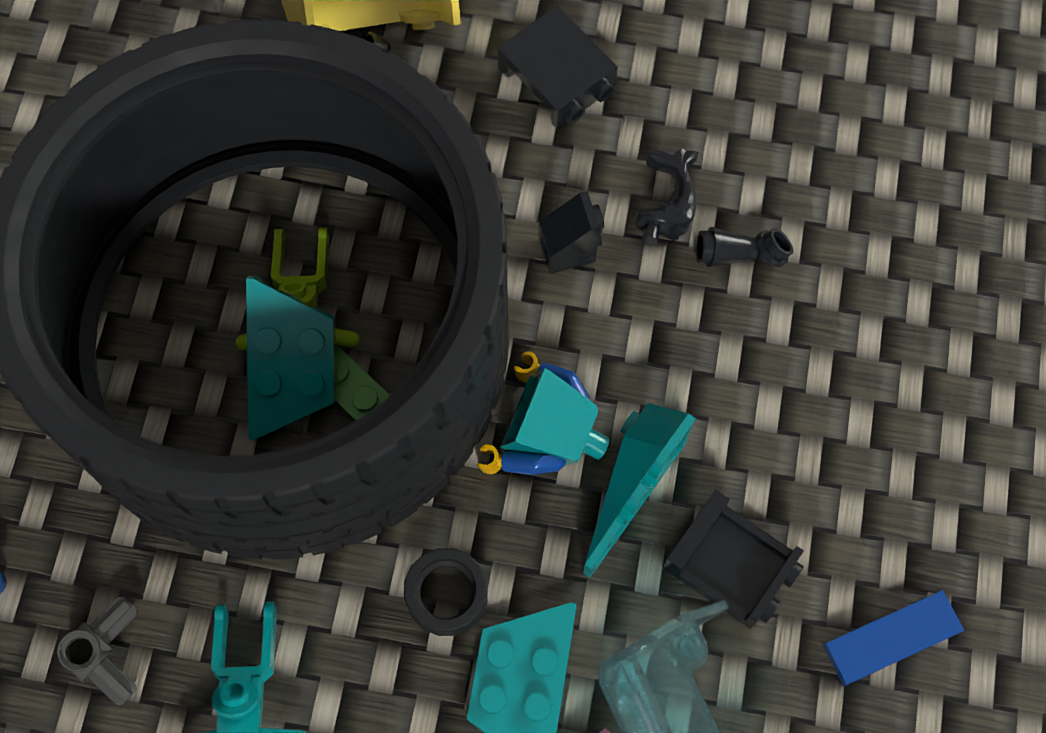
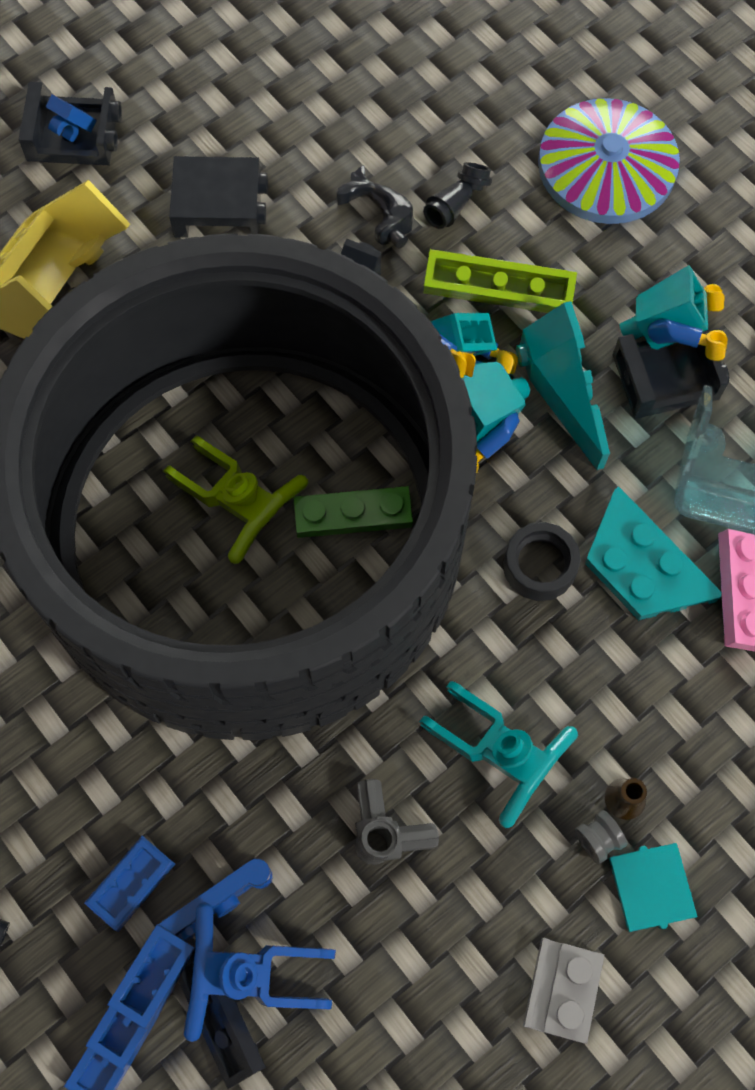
camera: 50 degrees left, 0 degrees up
teal wing [246,276,335,440] -> none
none -> lime brick [423,249,577,313]
none -> teal torso [430,313,518,378]
none -> dish [538,98,680,224]
none -> teal torso [620,265,728,361]

